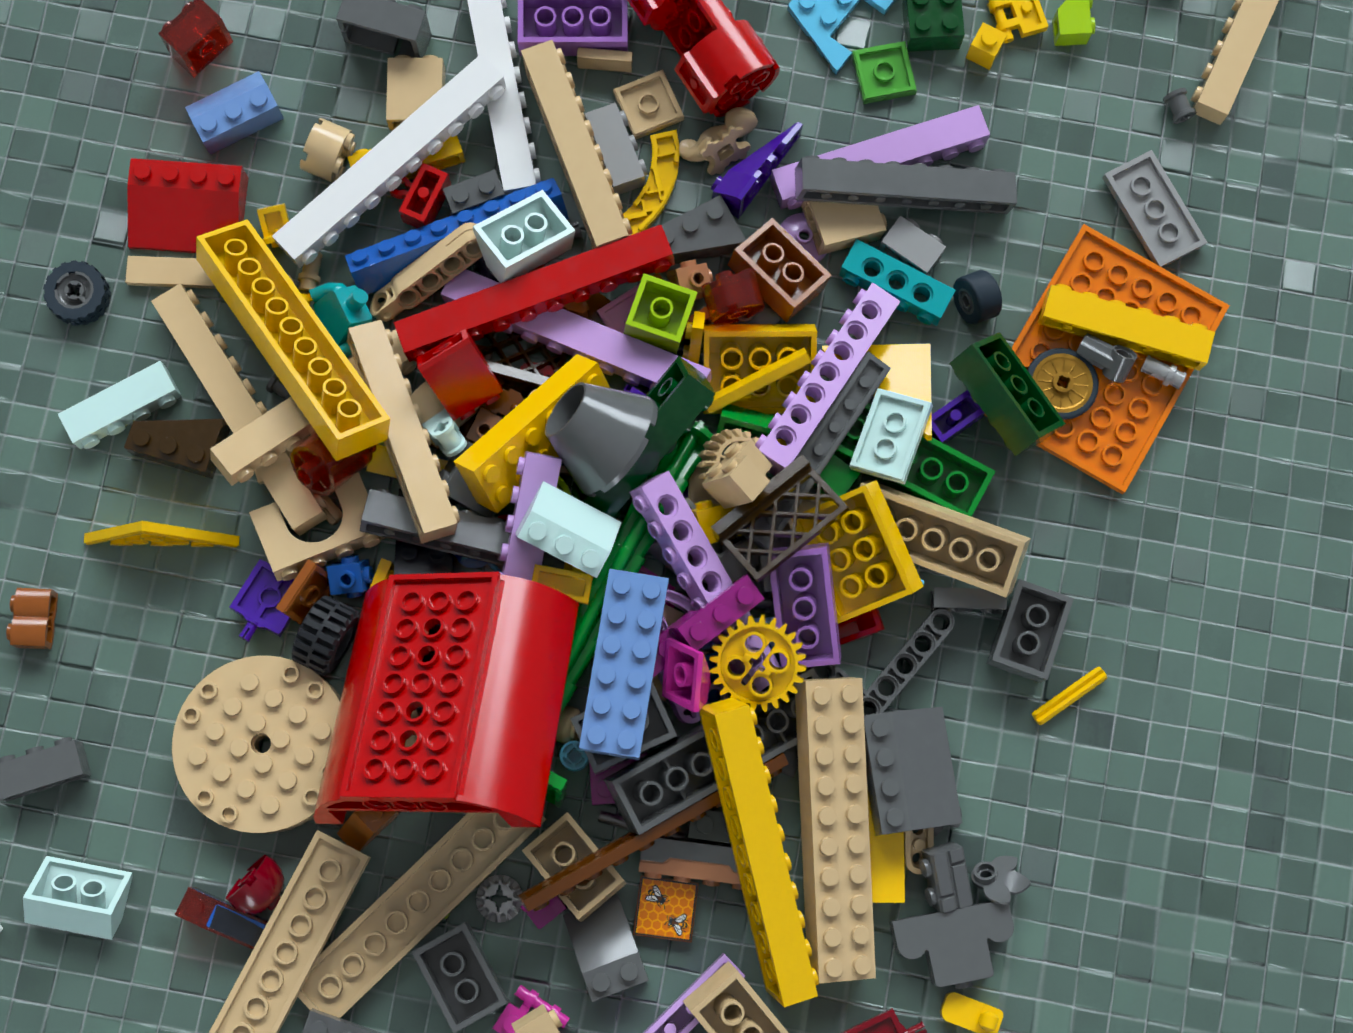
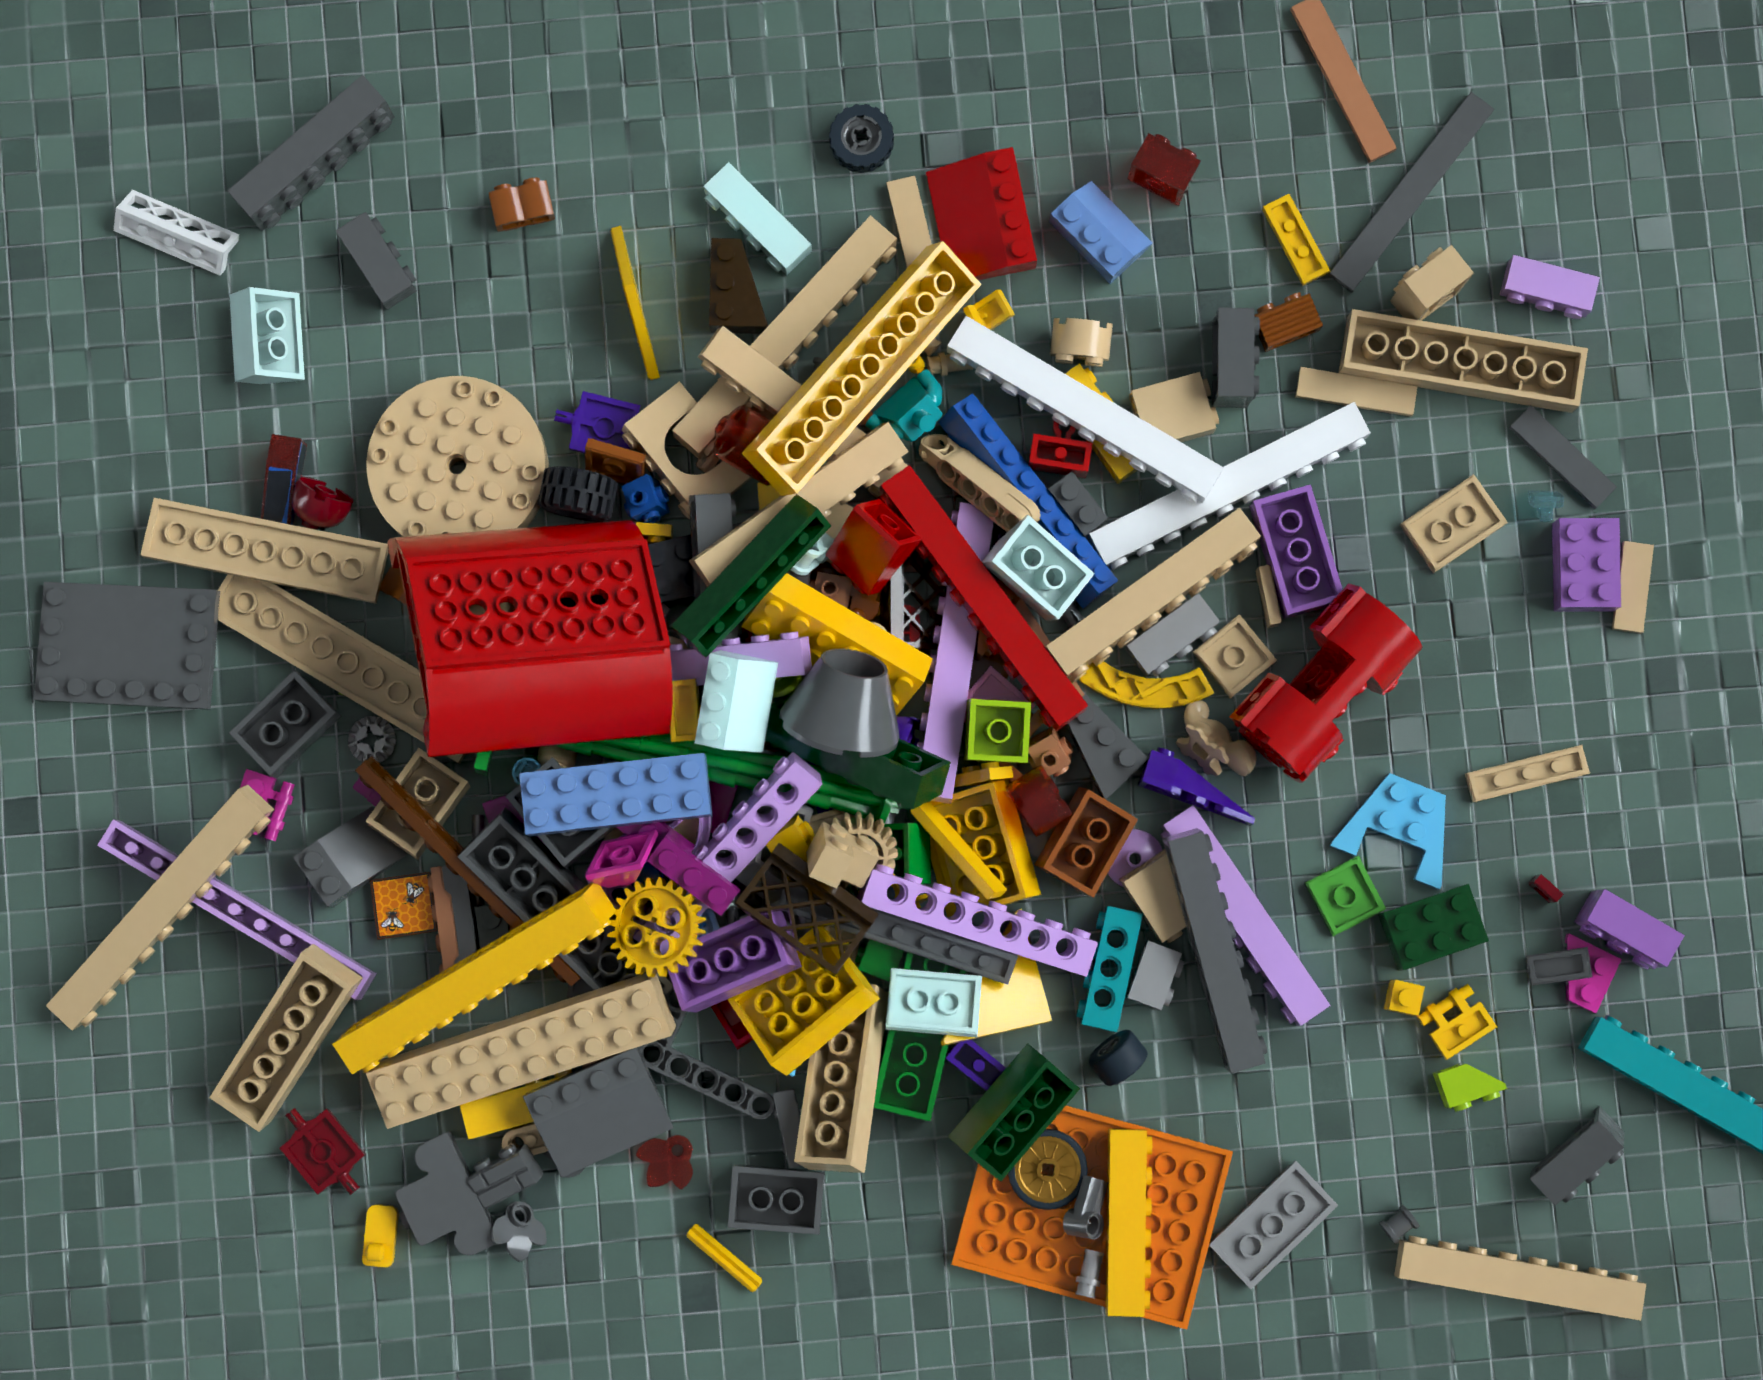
camera: 80 degrees right, 5 degrees up
none -> clear red plate [636,1135,693,1190]
none -> dark green brick [671,494,831,658]

